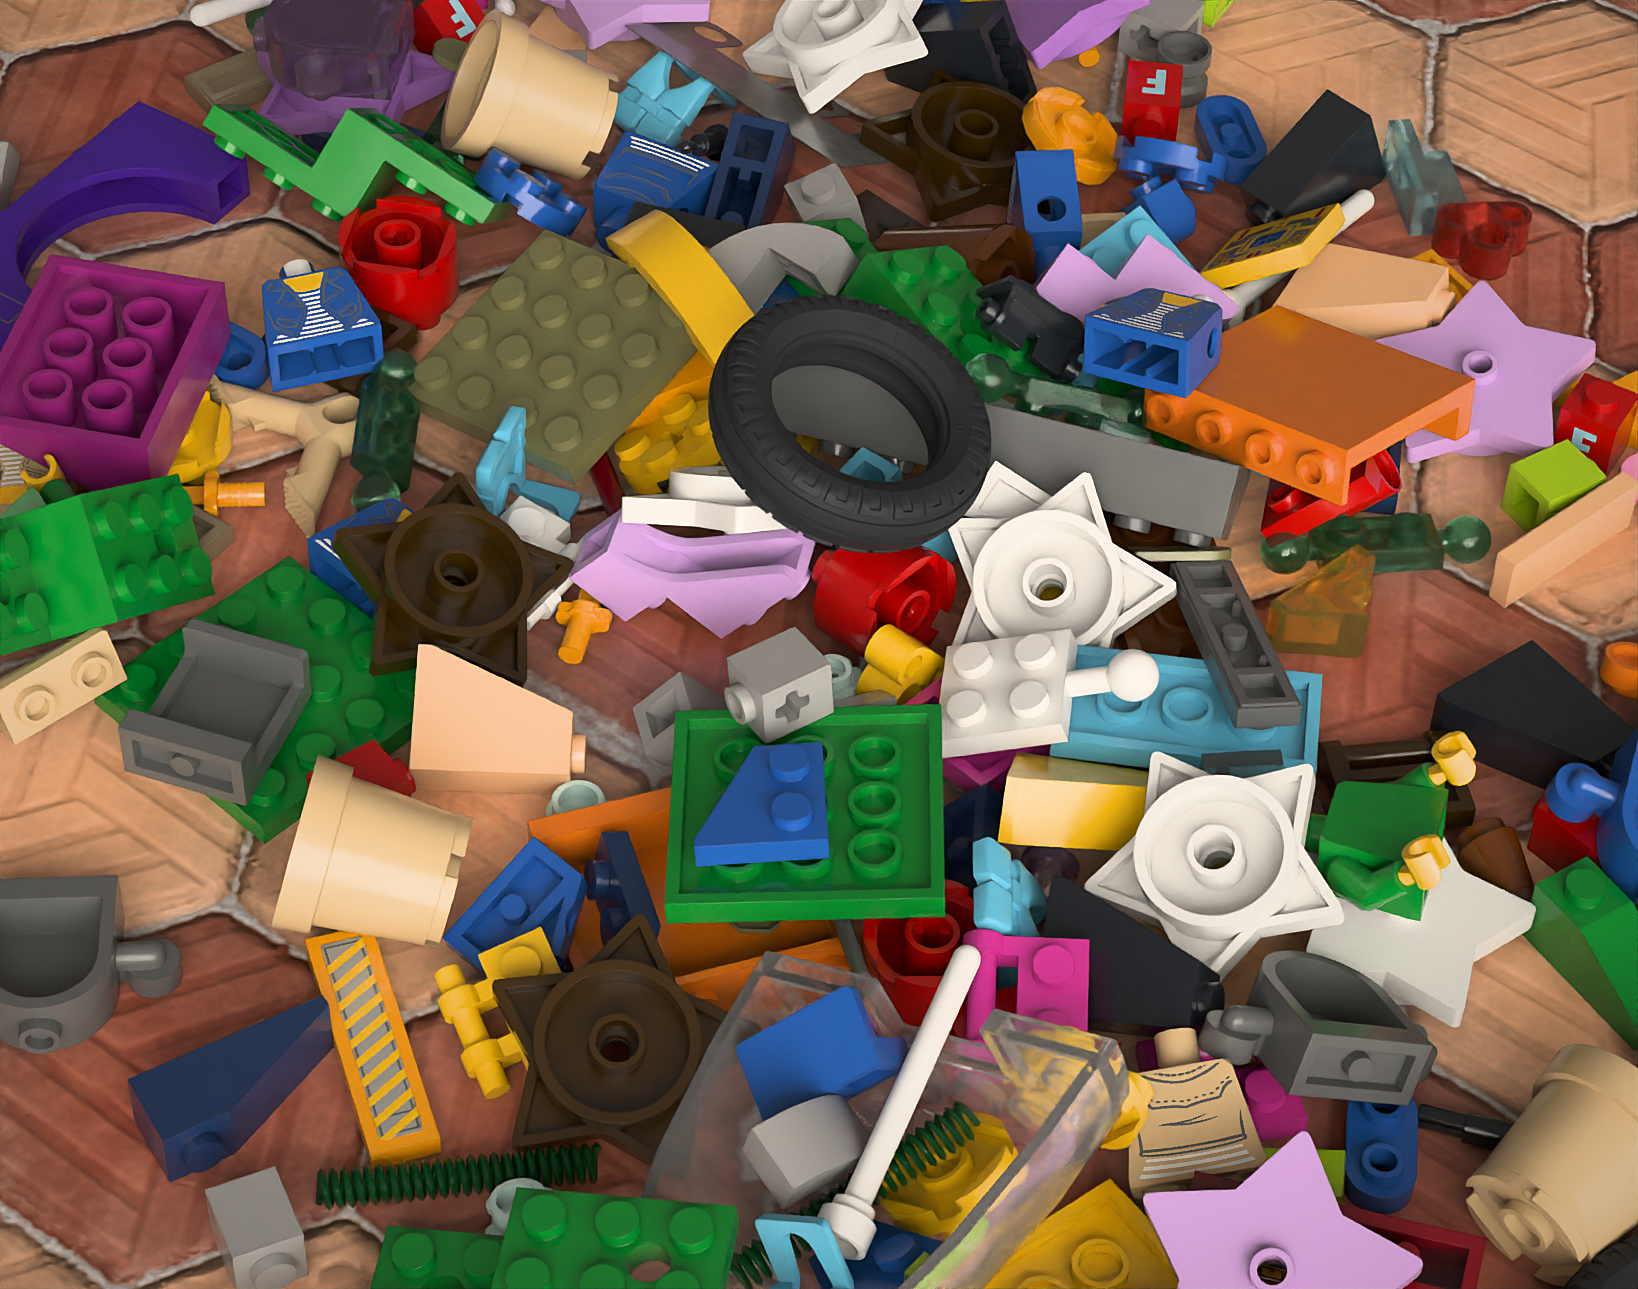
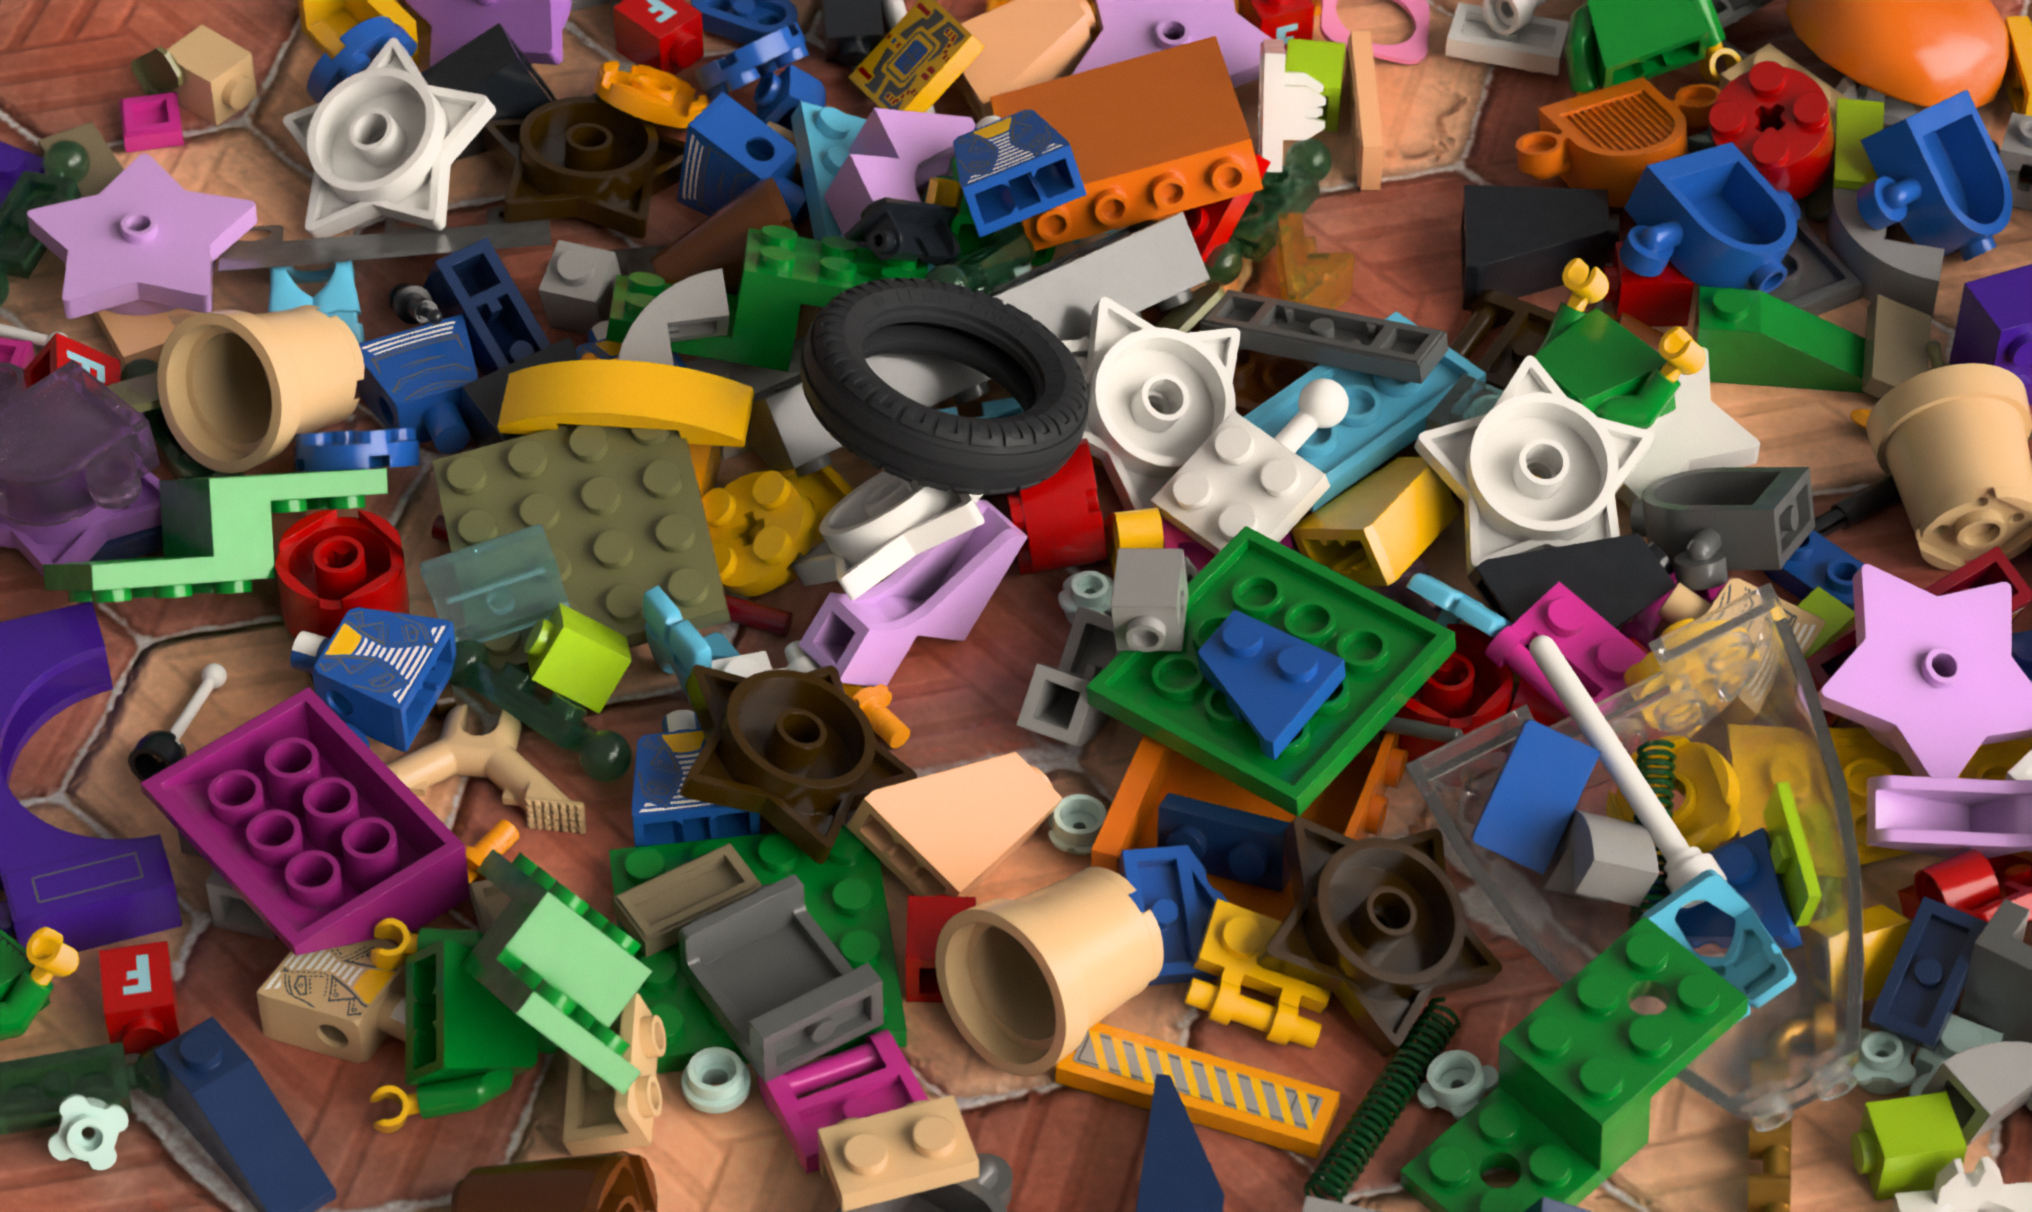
camera: 50 degrees left, 0 degrees up
none -> hinge [128,663,227,782]
none -> clear light blue panel [419,524,571,651]
none -> lime brick [524,603,632,714]
none -> dark tan tile [612,843,763,957]
none -> light aqua plate [681,1047,751,1114]
none -> dark pink plate [757,1029,929,1174]
none -> tan bracket [818,1095,979,1212]
none -> white piece [1257,39,1326,172]

